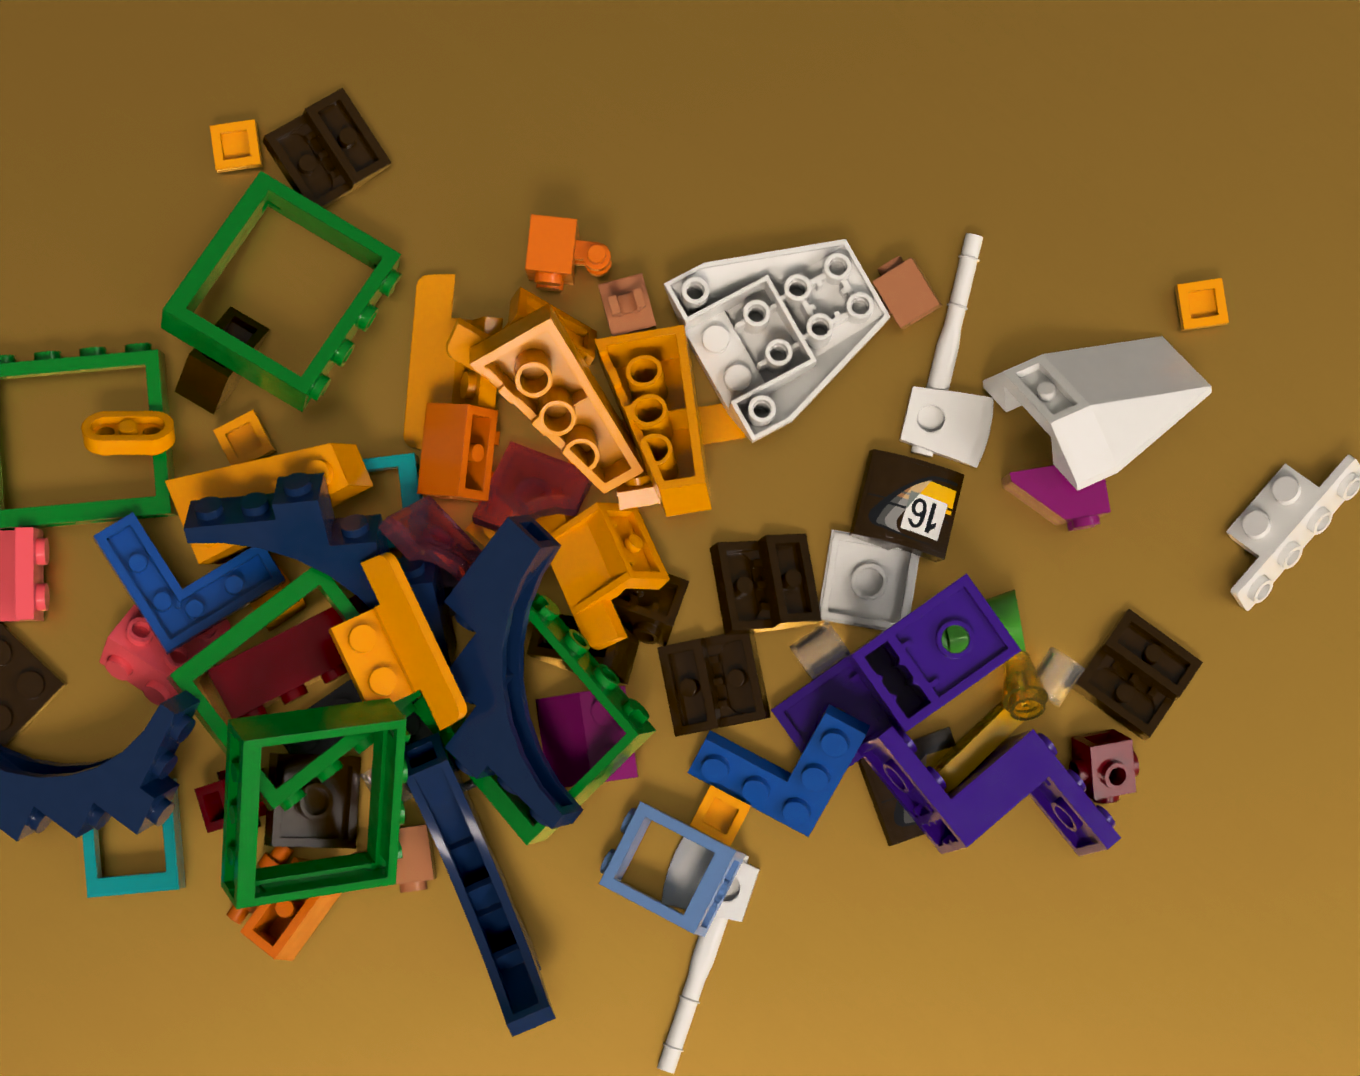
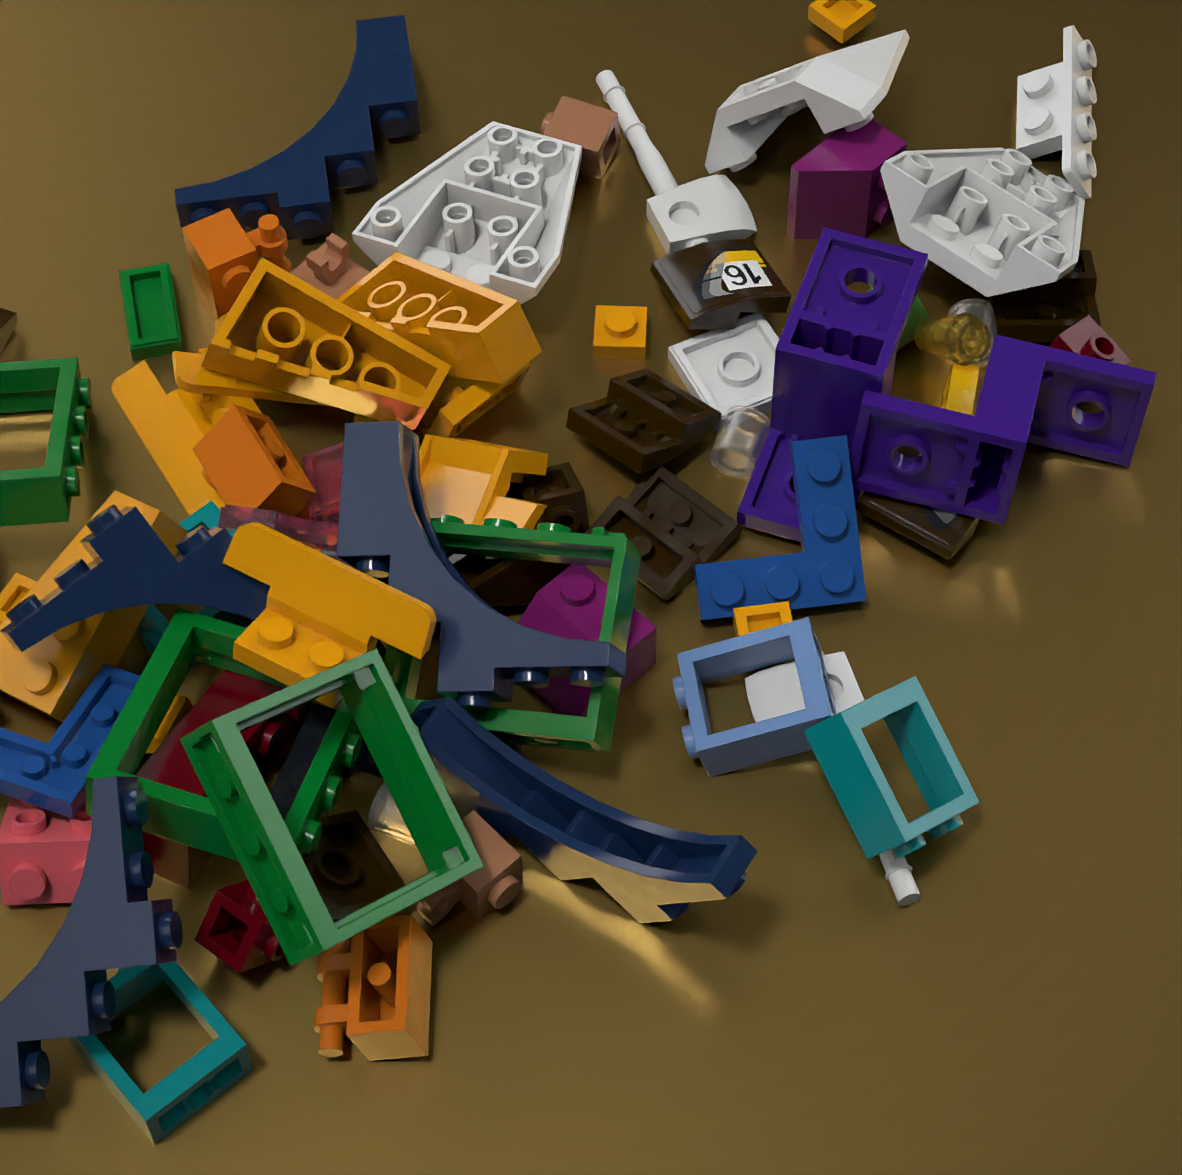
camera: 35 degrees left, 30 degrees down
none -> green tile [118,263,184,361]
none -> dark blue arch [175,15,421,240]
none -> light orange plate [593,305,647,360]
none -> teal window [803,676,979,859]
none -> white wedge [880,147,1085,297]

